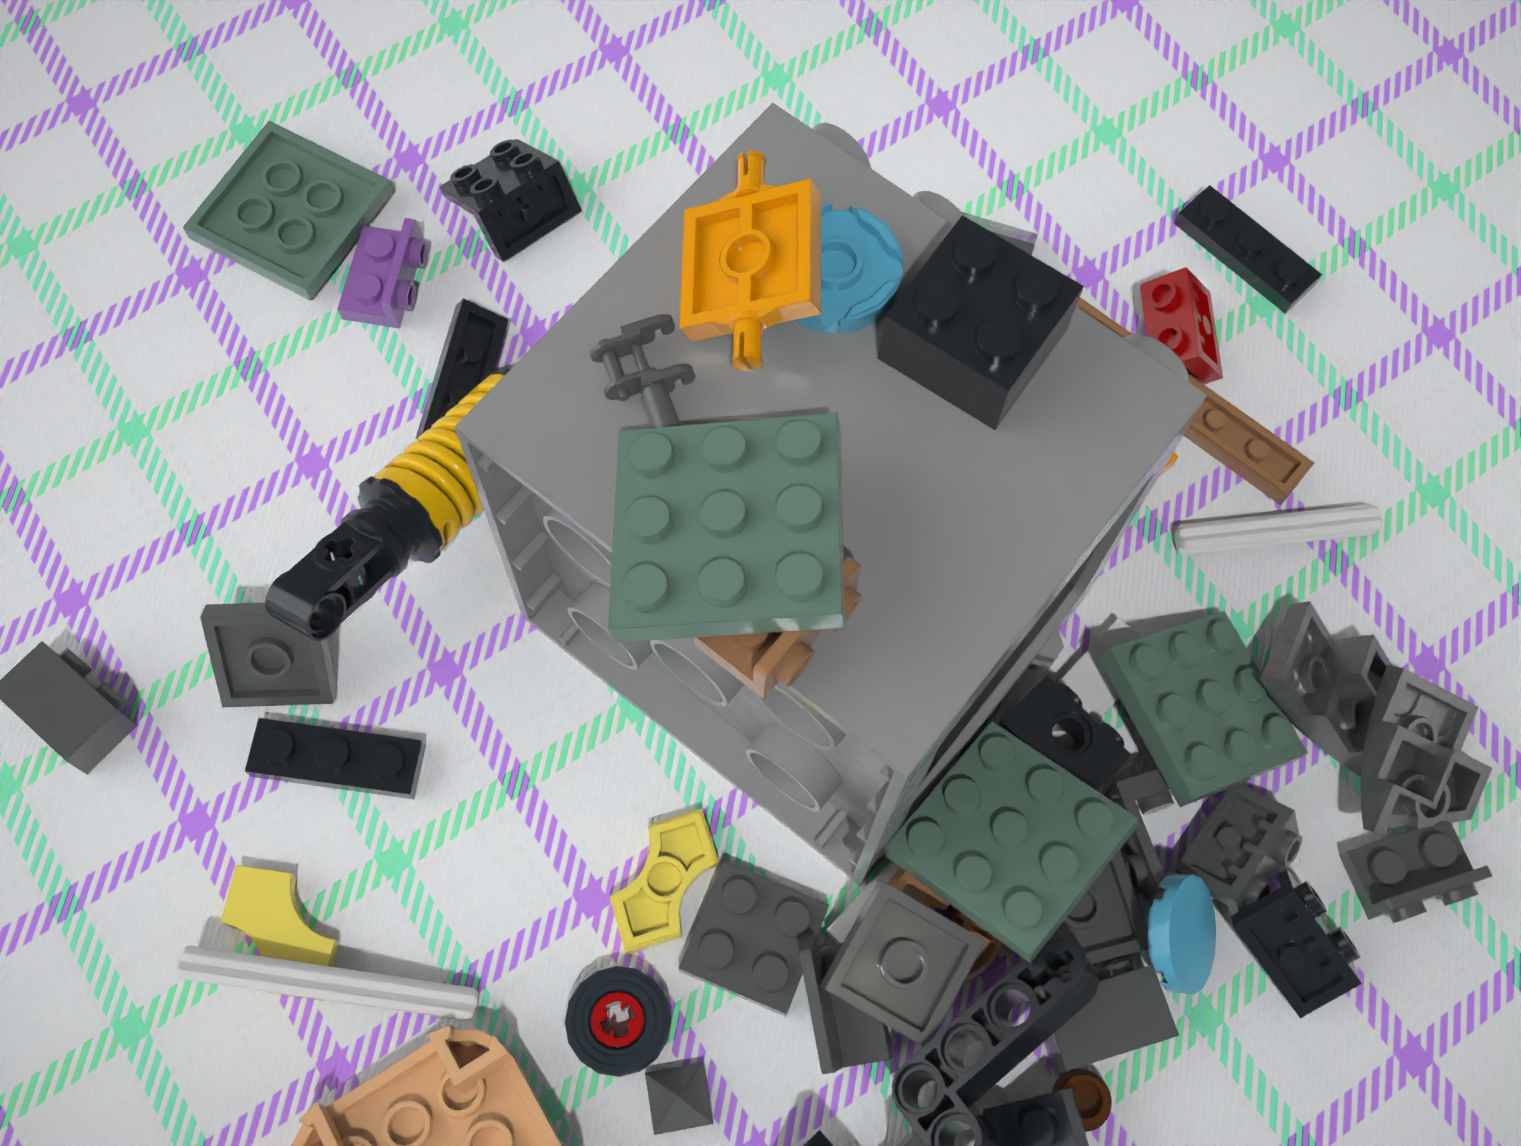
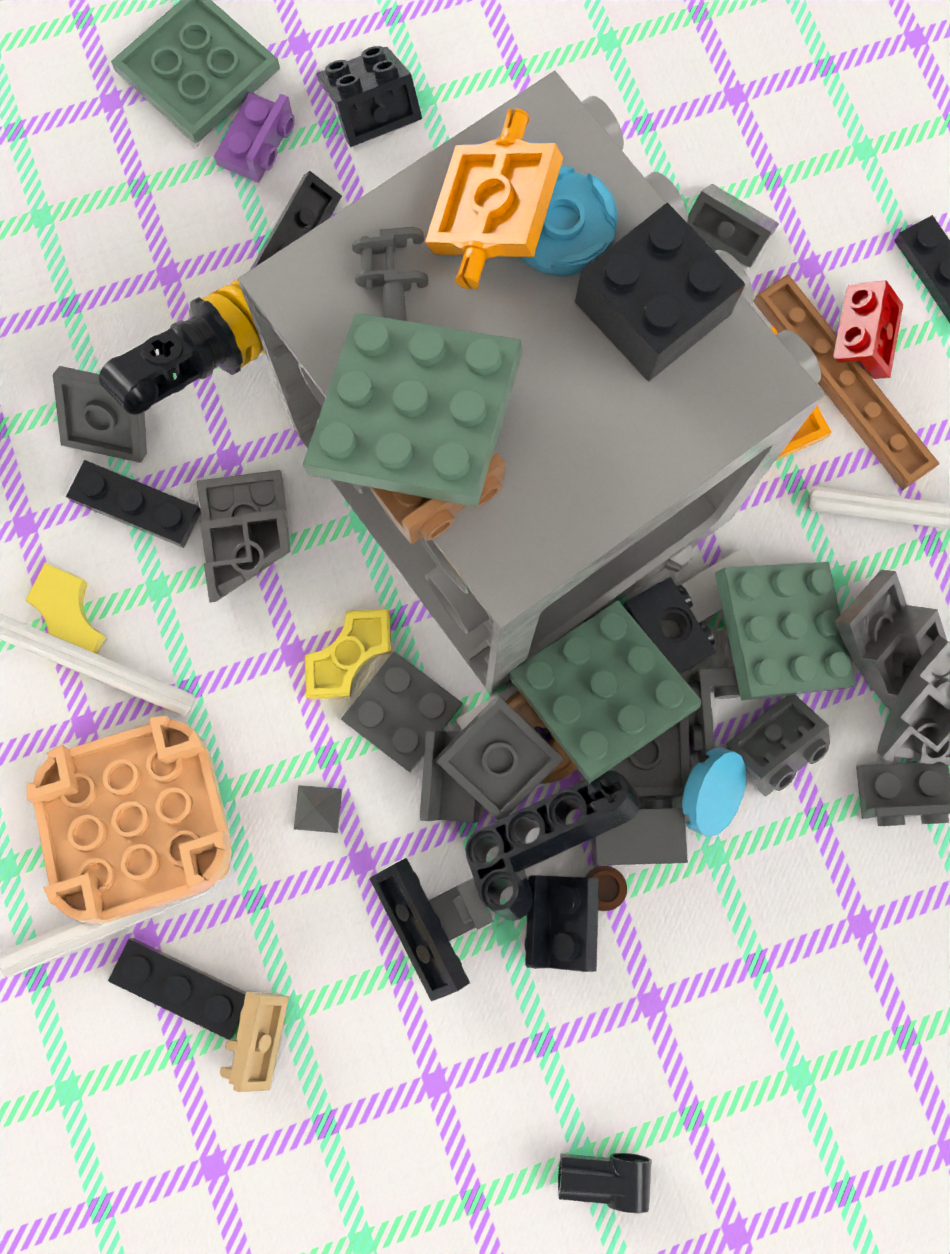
camera: 15 degrees right, 10 degrees up
black bush [564,966,672,1077] -> none
black bracket [1230,869,1362,1018] -> none
none -> flat silver slope [196,470,290,603]

